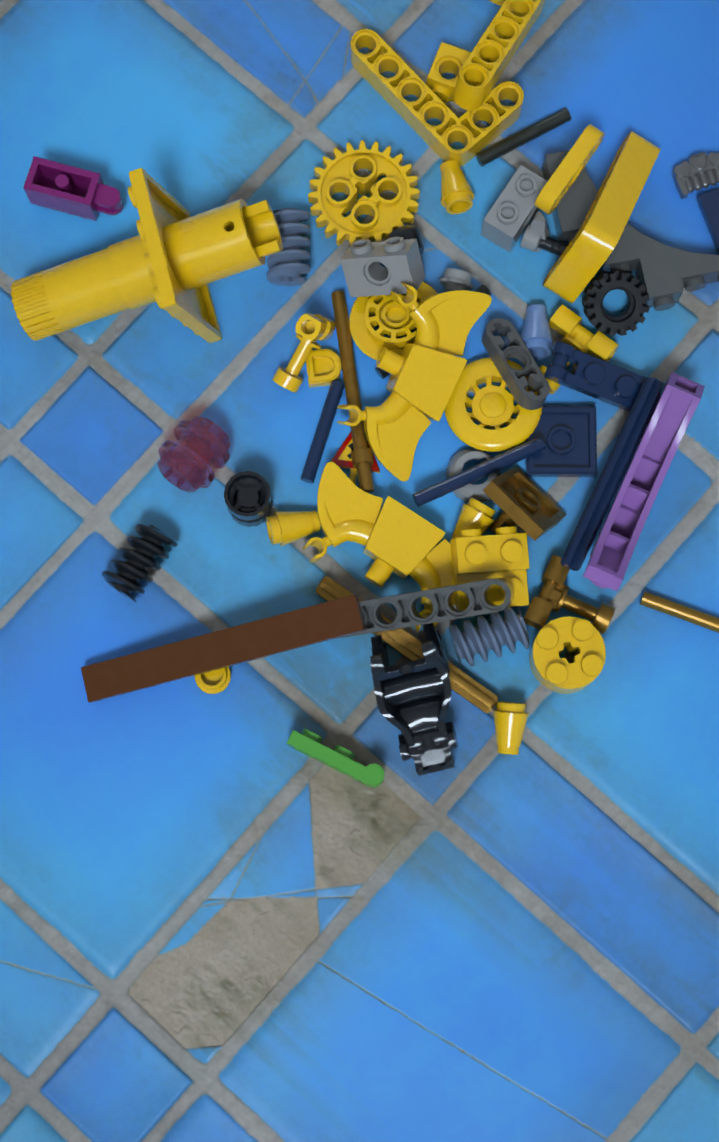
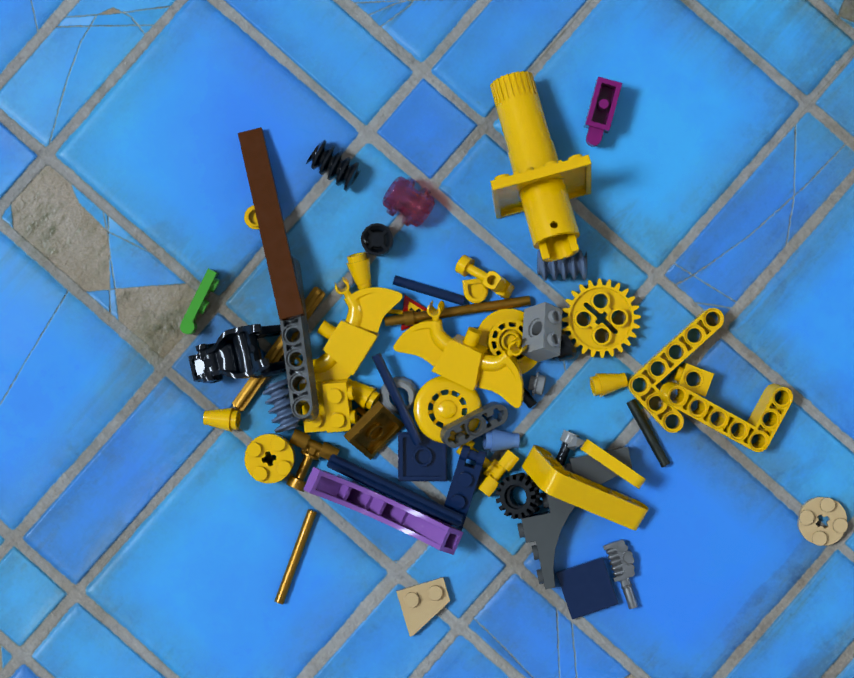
camera: 85 degrees right, 10 degrees up
light grey brick [481,165,548,253] -> none

